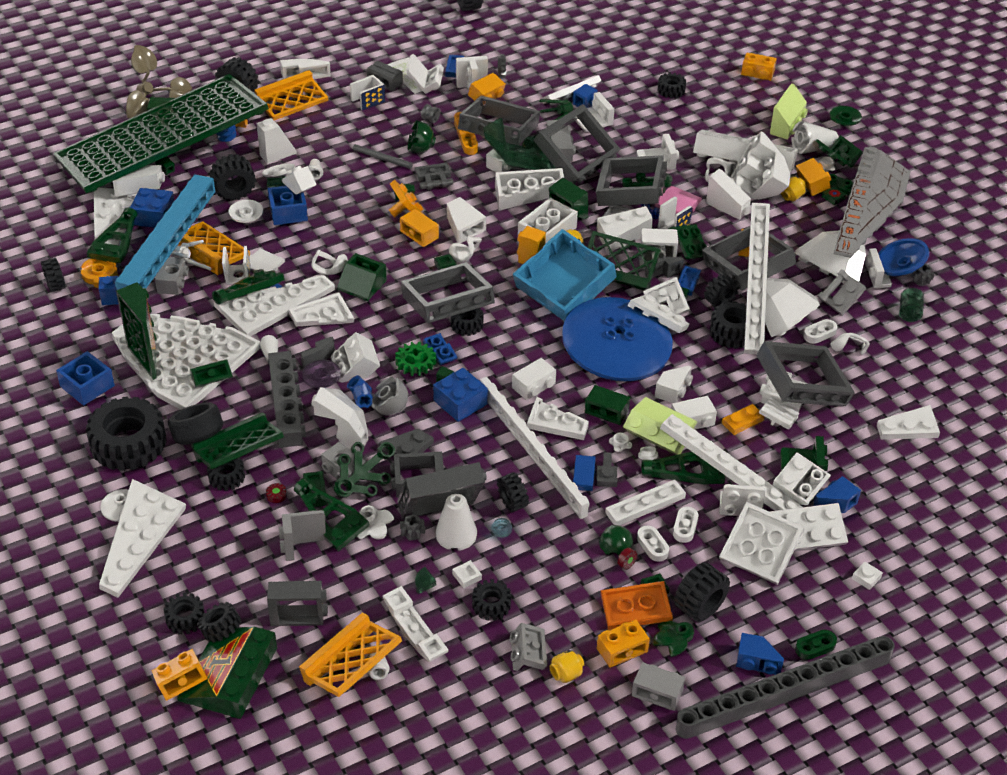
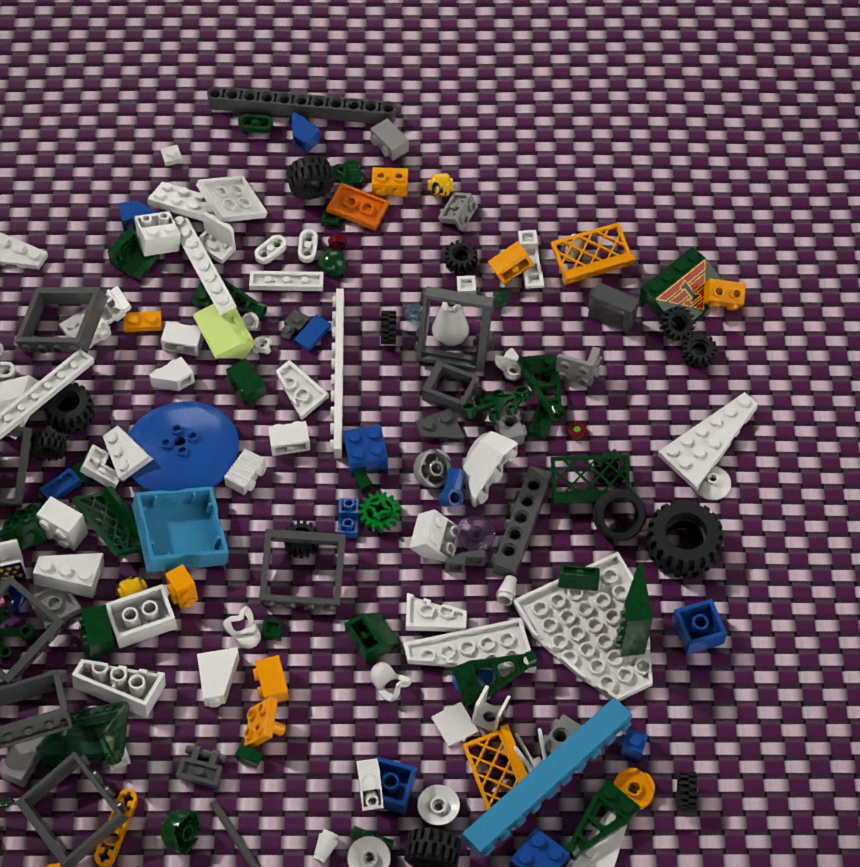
camera: 150 degrees left, 15 degrees up
none -> white brick [224,448,266,495]
none -> light orange brick [488,241,534,285]

